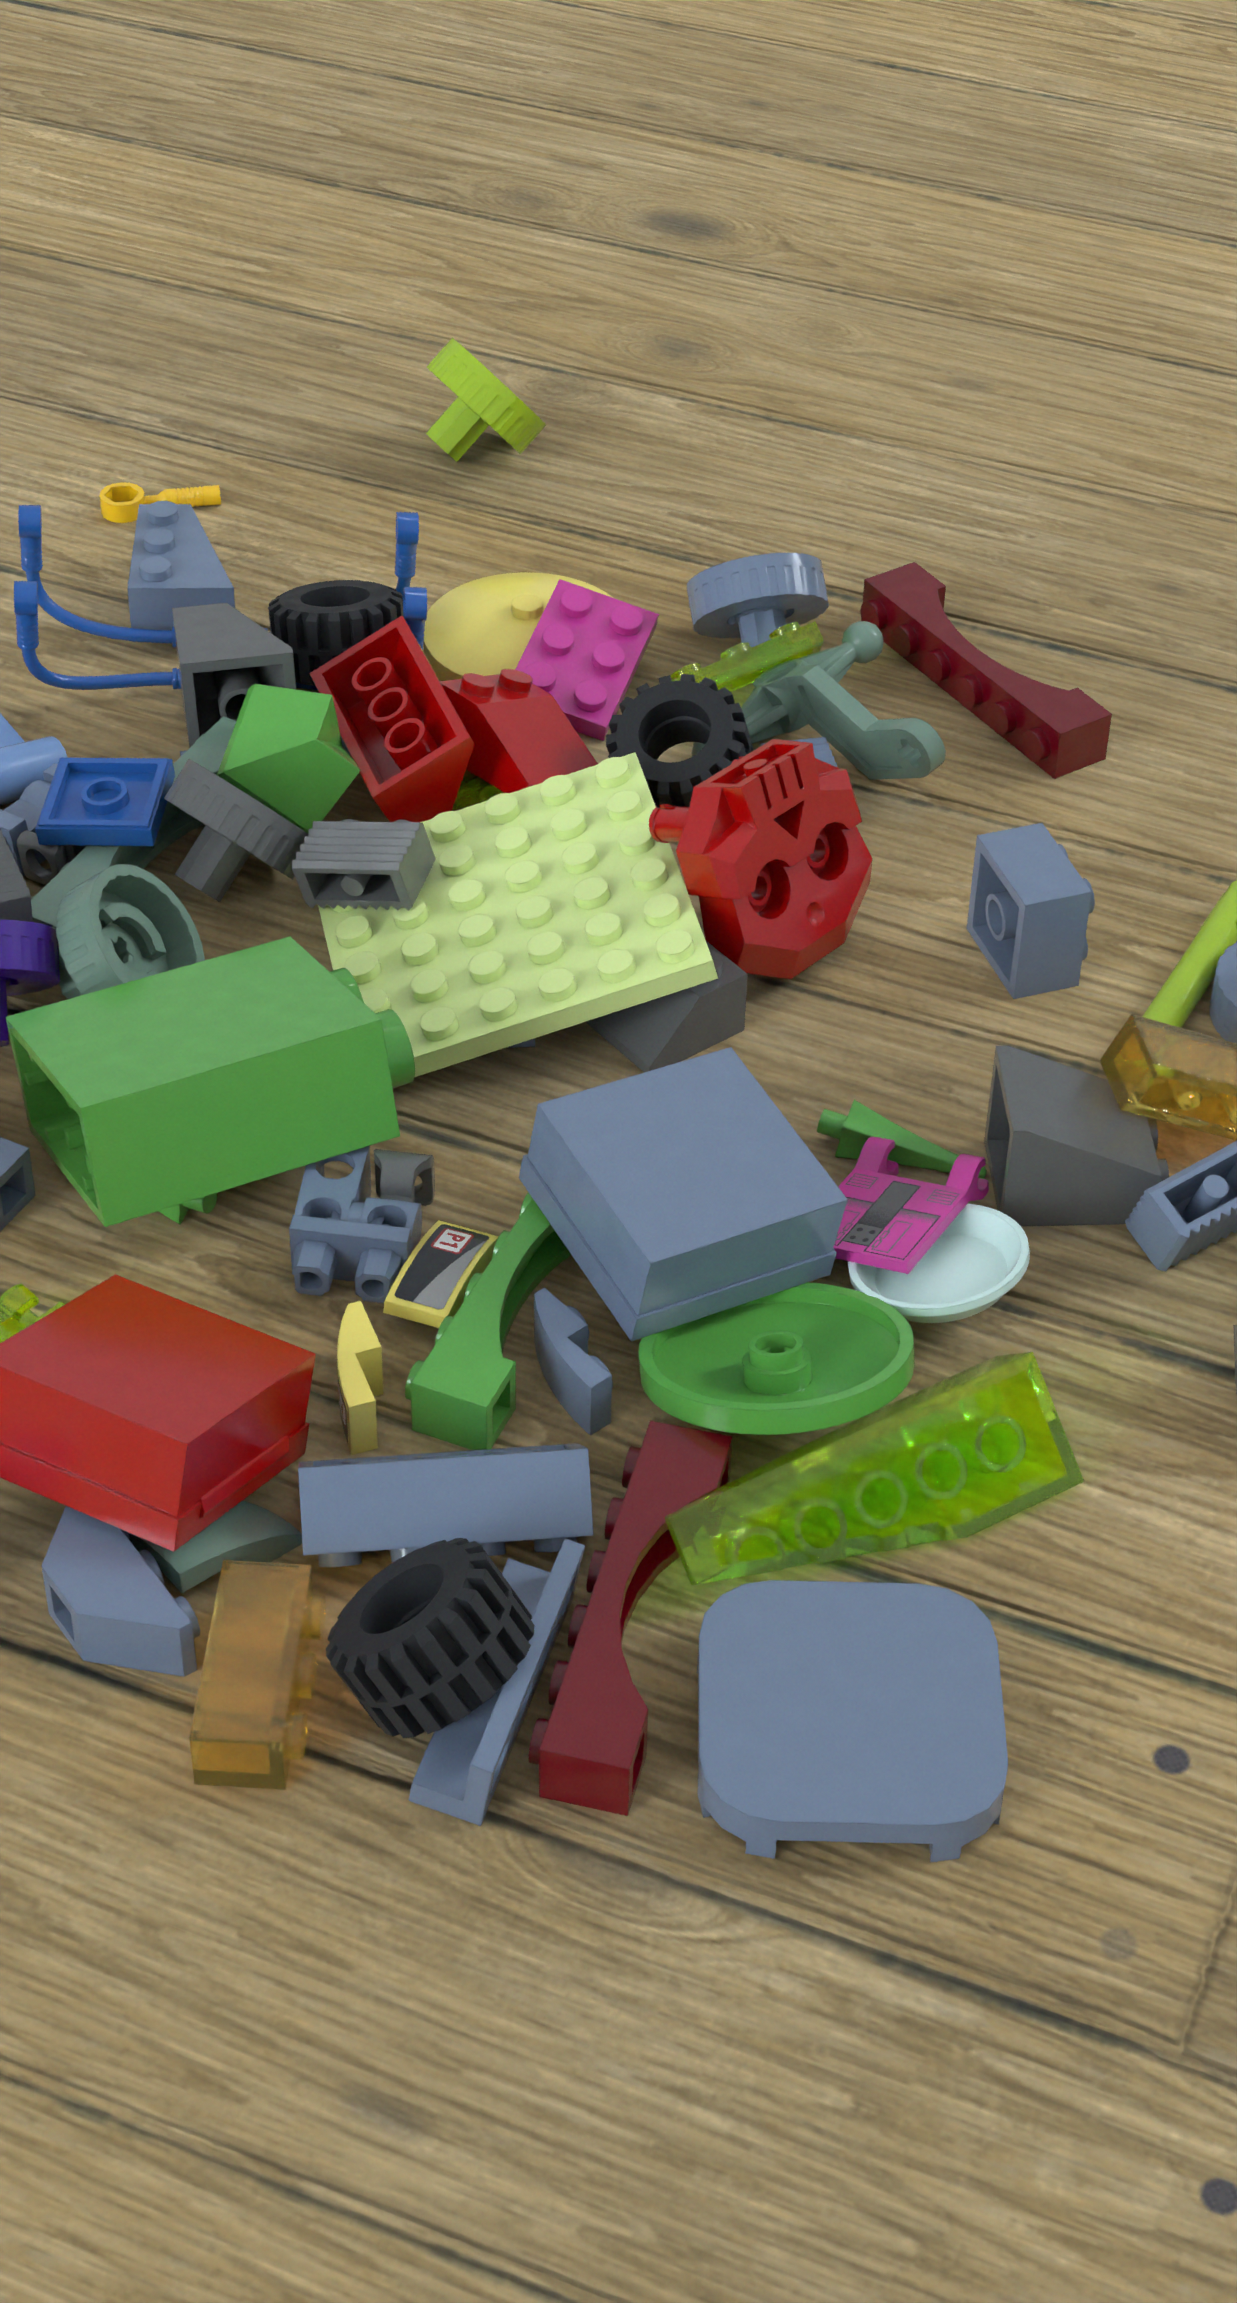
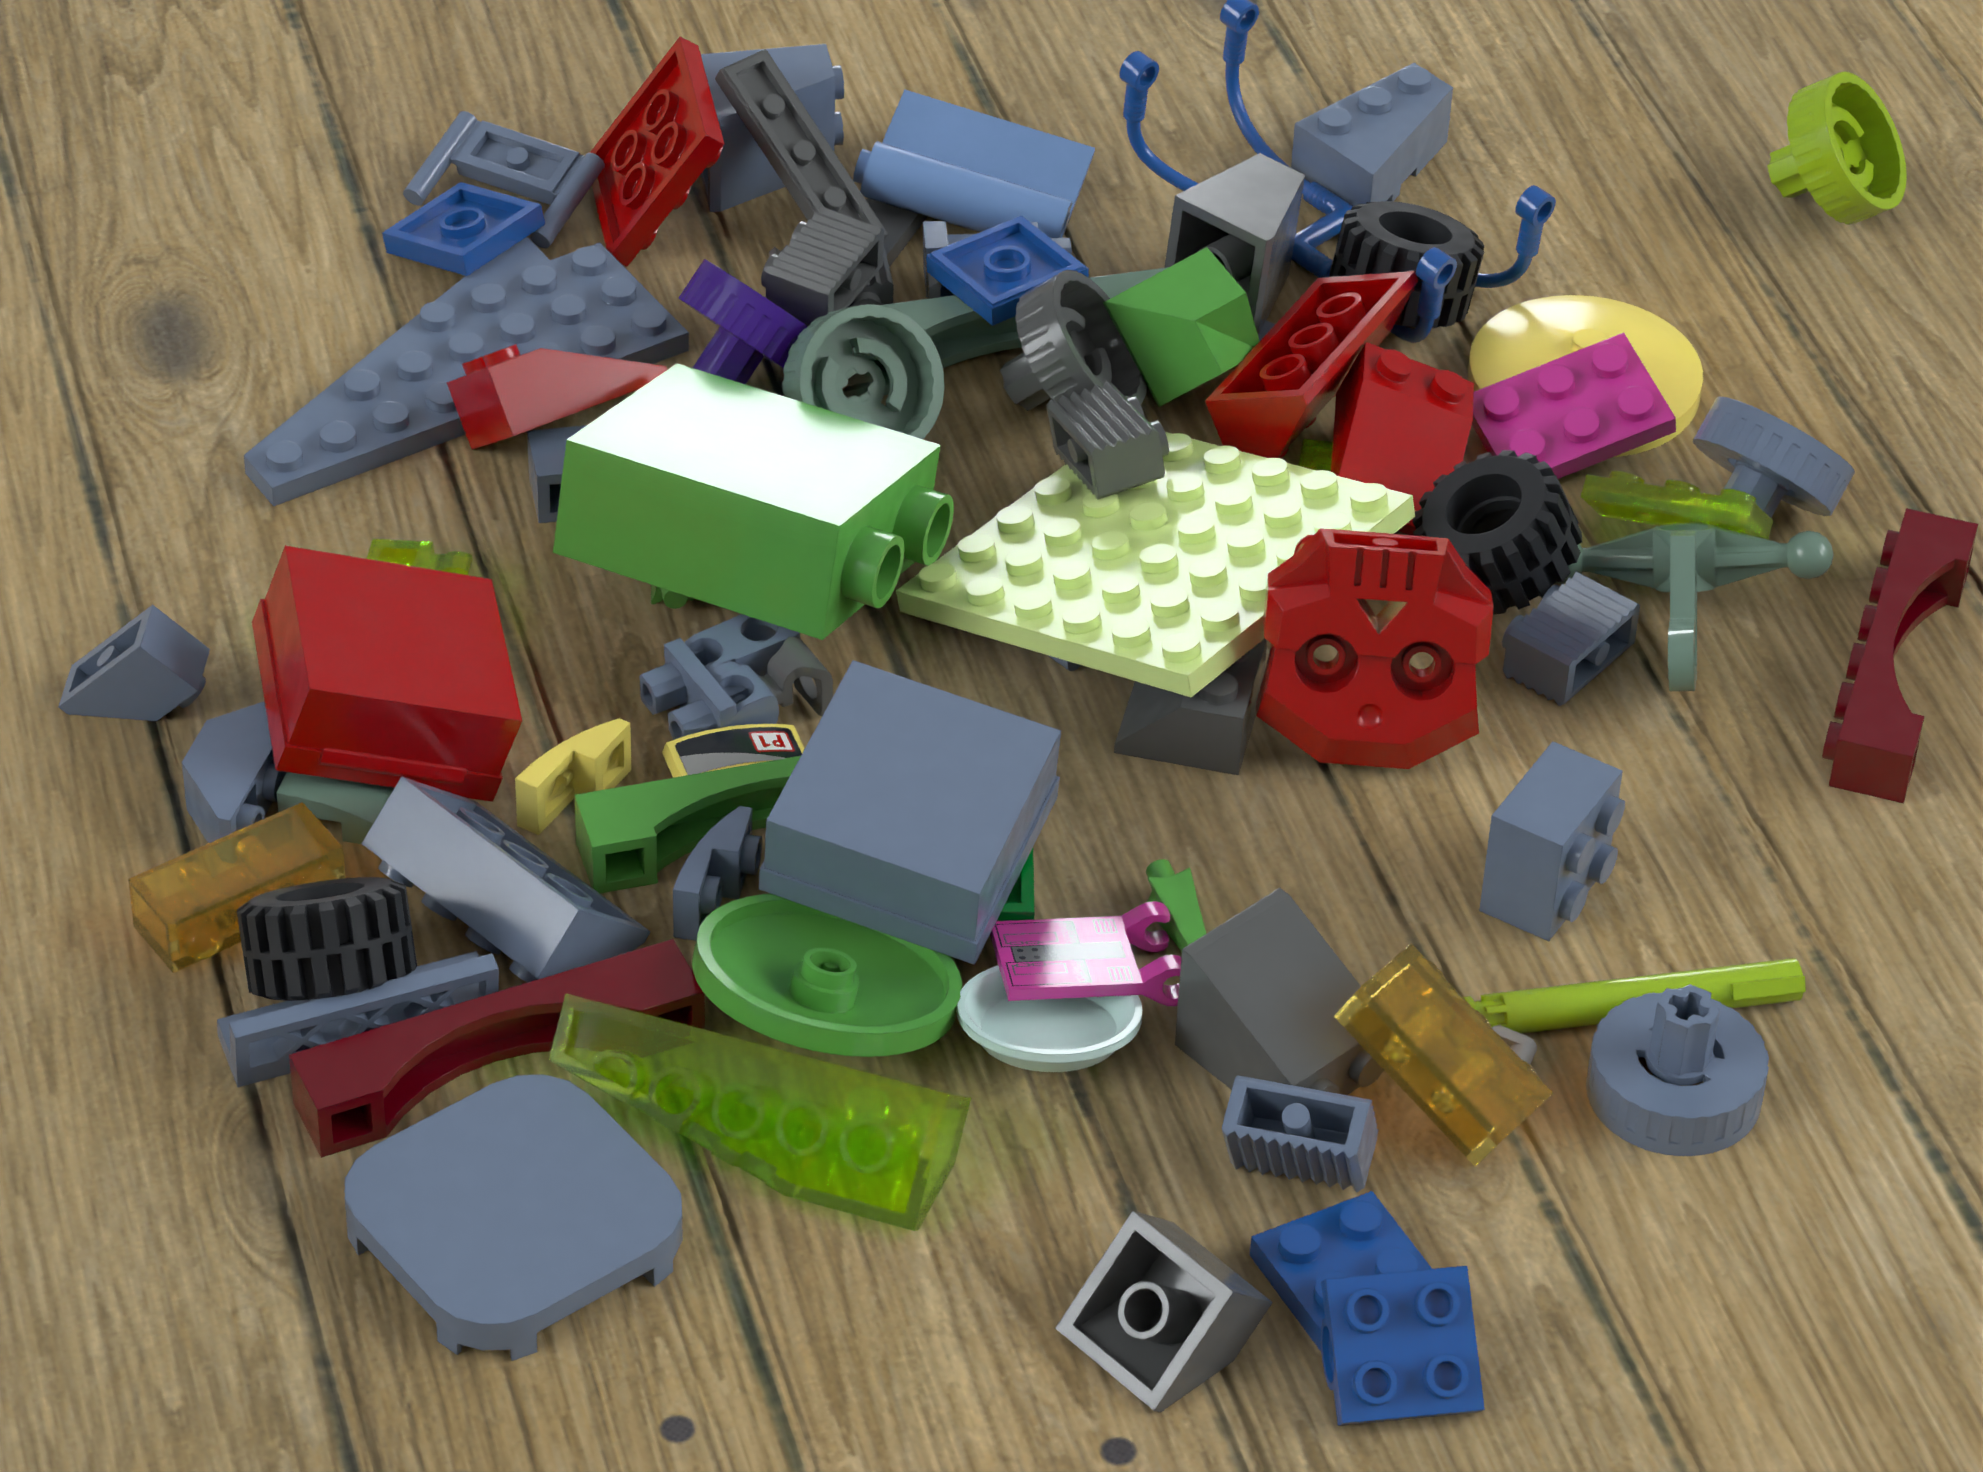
camera: 50 degrees right, 0 degrees up
yellow piece [99,482,221,523] -> none

